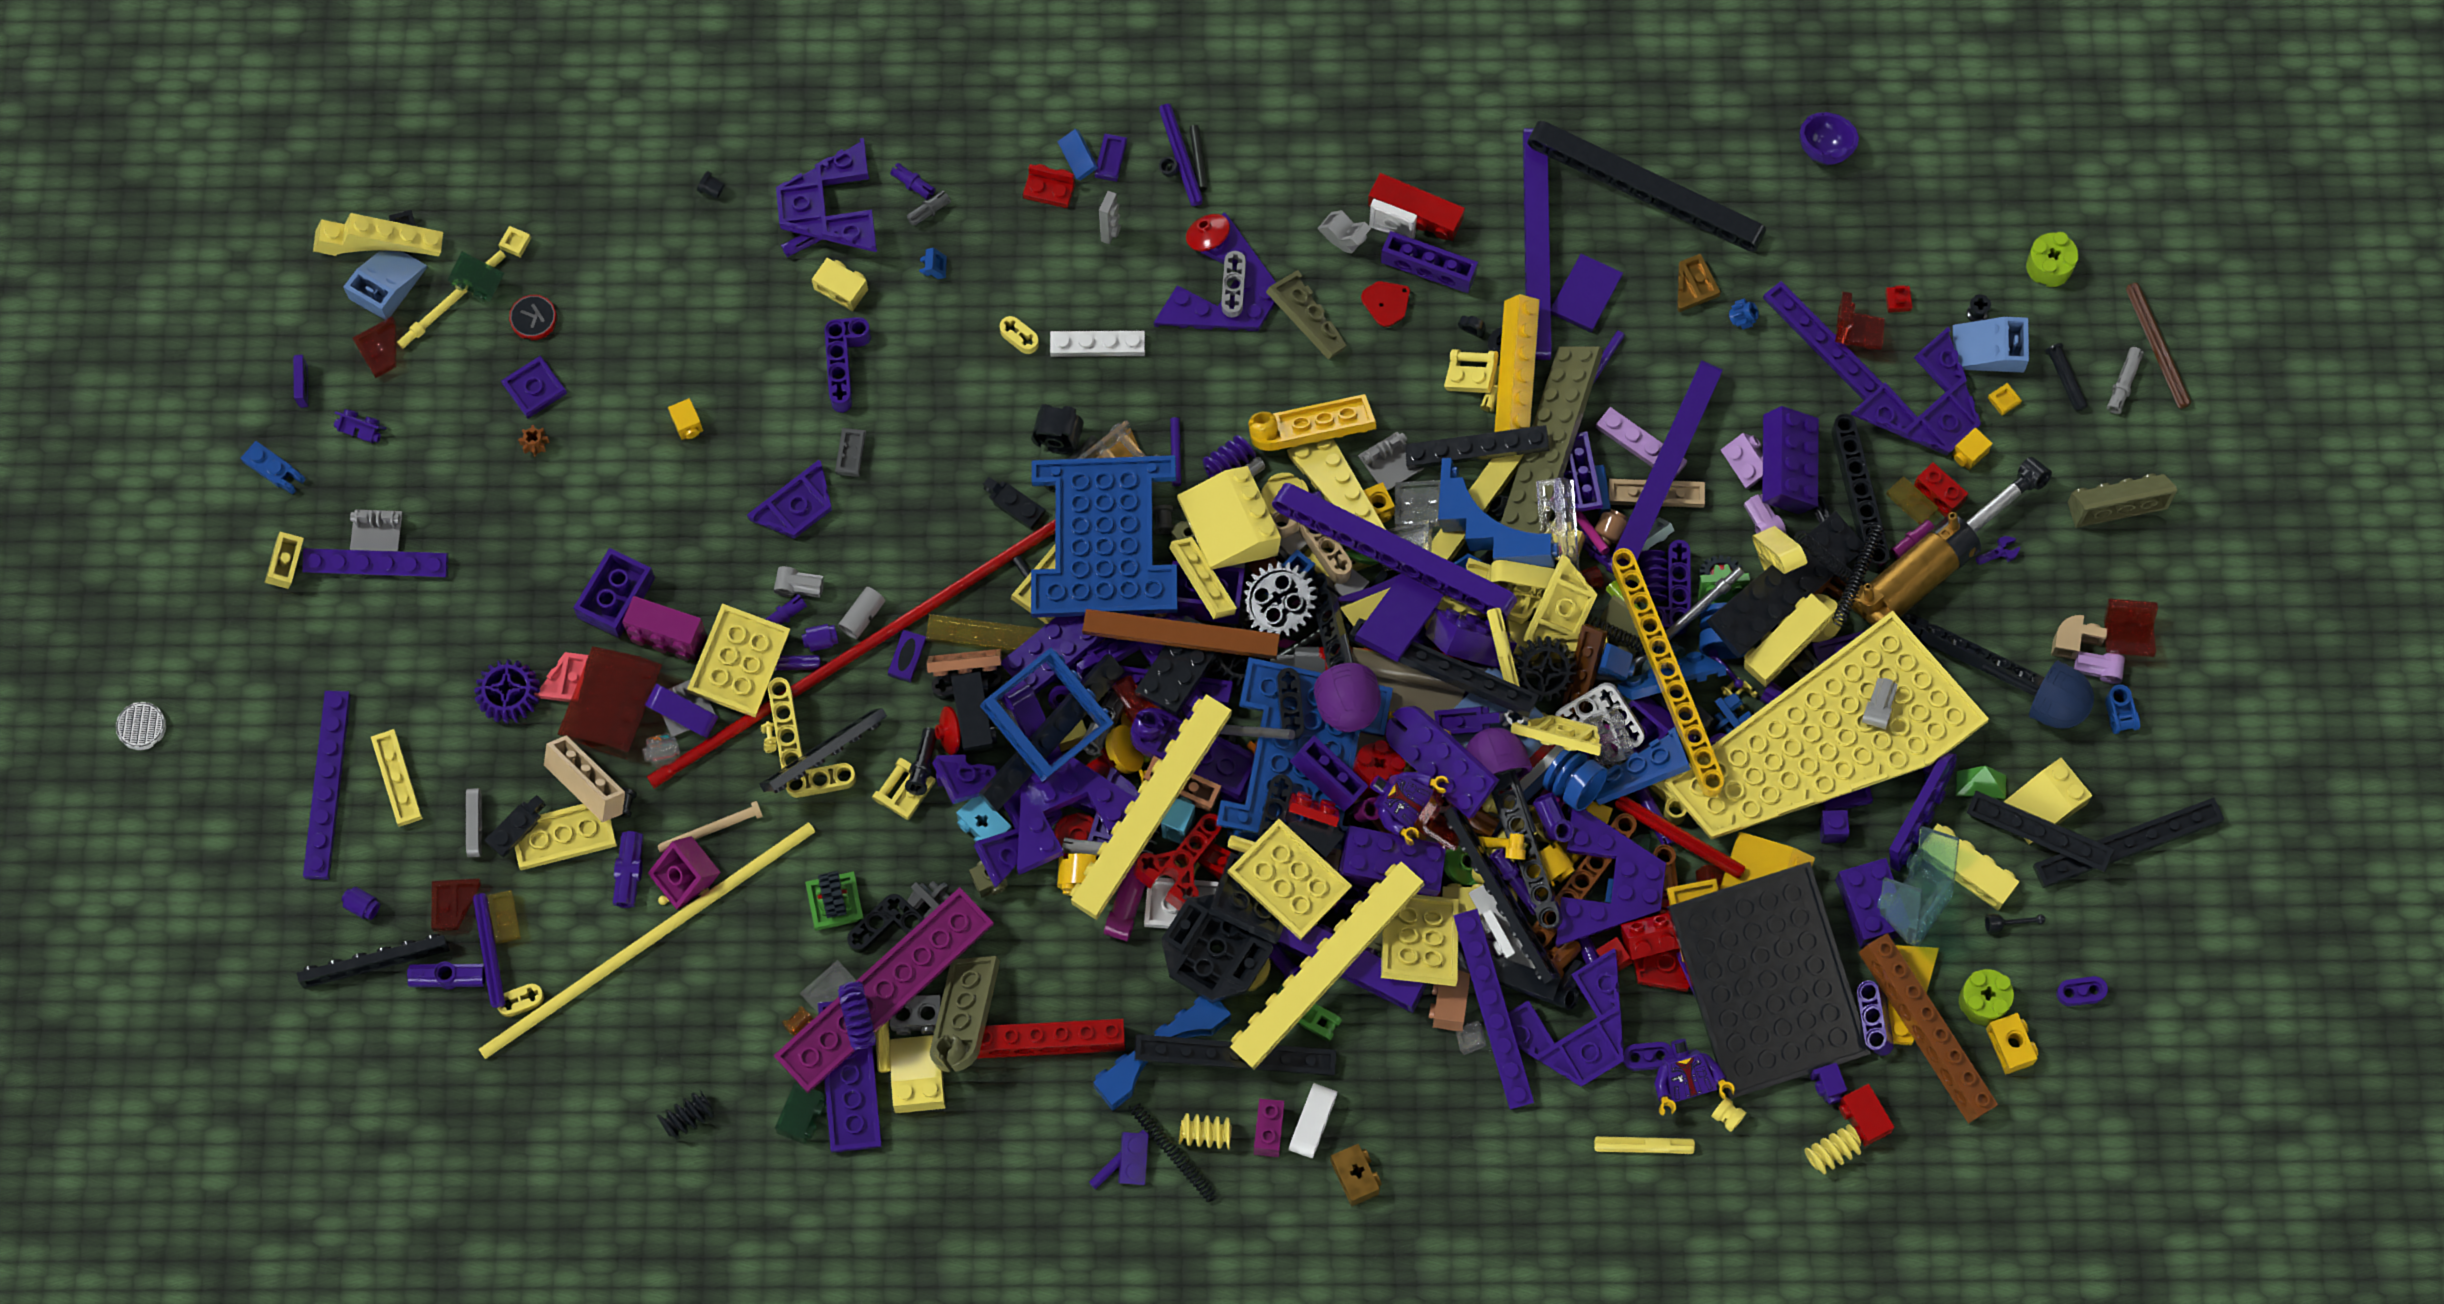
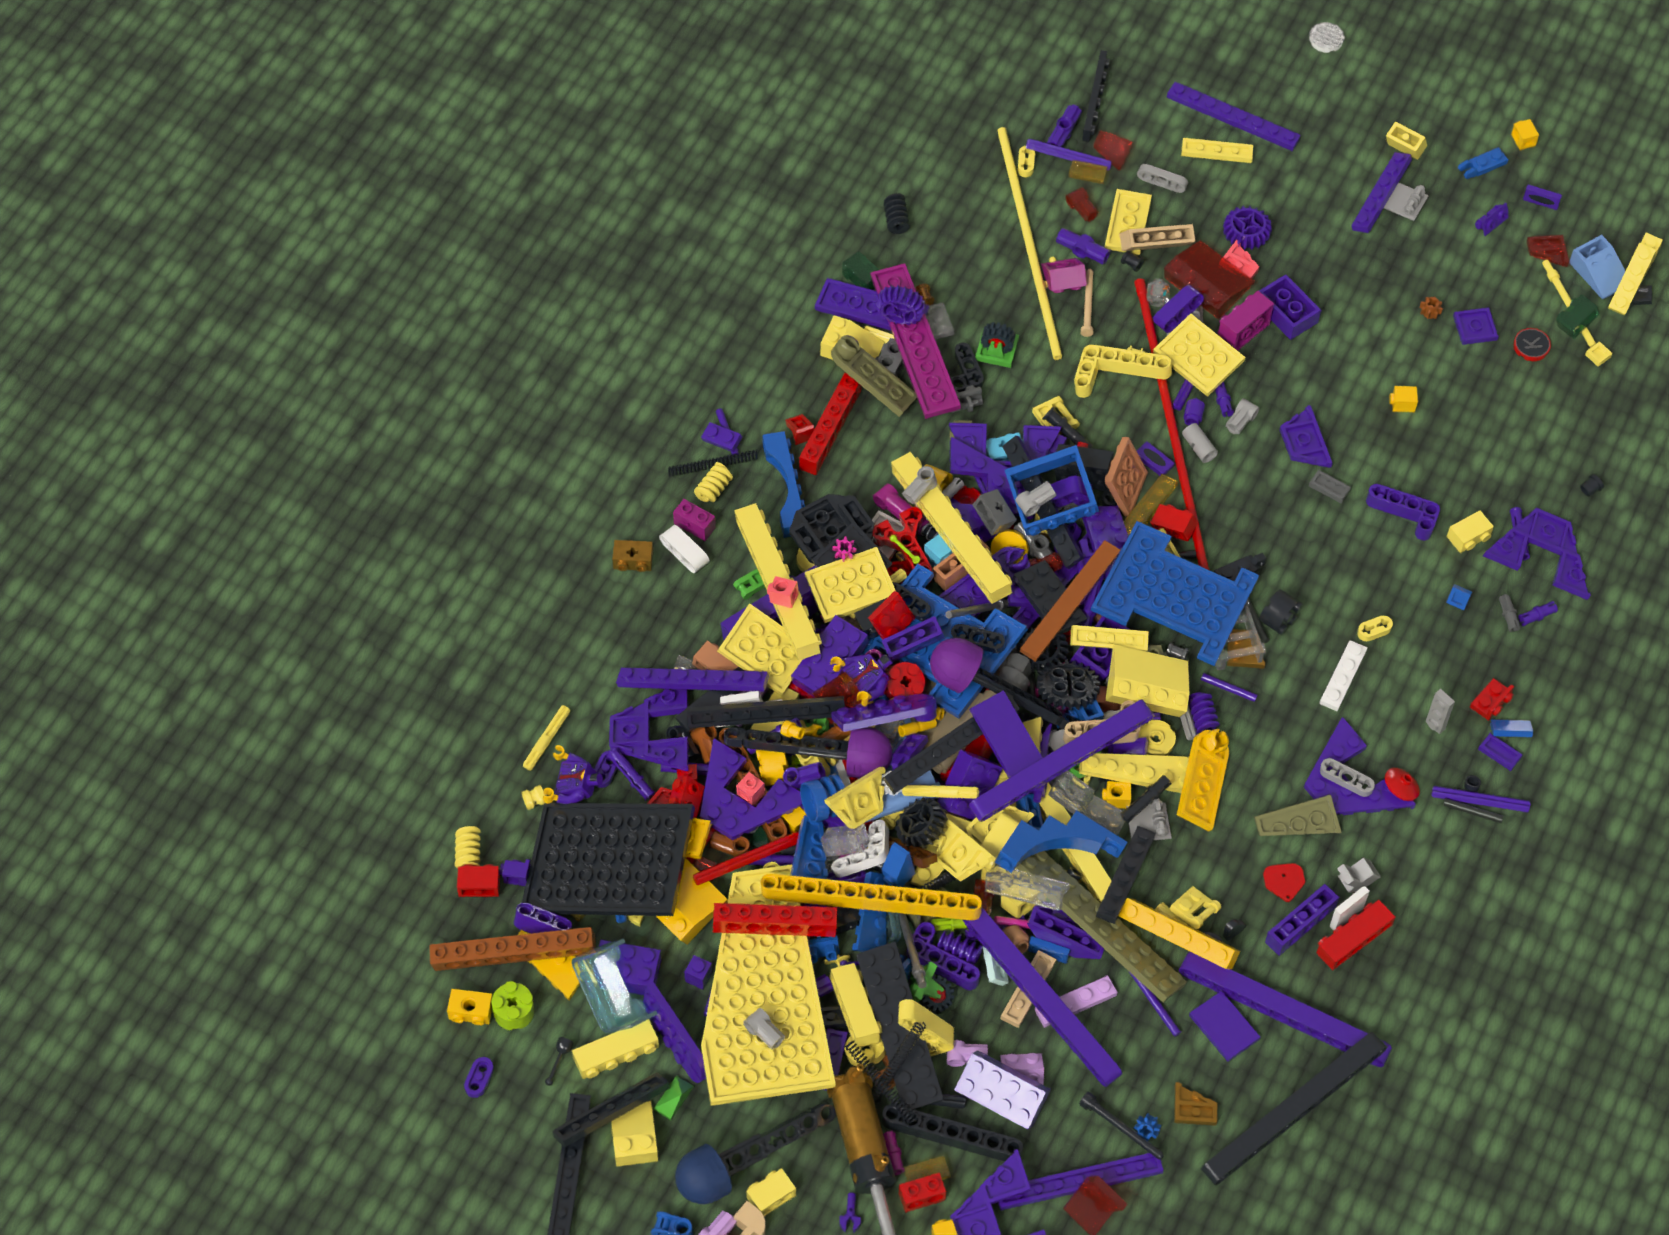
camera: 115 degrees right, 10 degrees down
dark purple brick [341,886,381,920] -> none
black hinge [485,795,546,858] -> none
black plate [759,708,887,793] -> none
black plate [1134,1034,1336,1076] -> none
none -> dark purple pin [607,748,655,801]
none -> red brick [713,903,837,937]
none -> coral brick [736,772,765,806]
none -> light yellow brick [747,1169,796,1216]
none -> coral brick [767,576,799,608]
none -> red slope [785,414,814,445]
none -> dark pink gear [832,537,856,562]
none -> lime hinge [890,535,920,564]
none -> light grey piece [902,466,937,504]
none -> dark grey brick [972,489,1017,536]
none -> light grey piece [1015,481,1057,516]
none -> clear red piece [1065,187,1099,222]
none -> black piece [1079,1092,1164,1160]
none -> black pin [1120,775,1171,823]
none -> red brick [1150,504,1197,542]
none -> yellow brick [1511,119,1539,150]

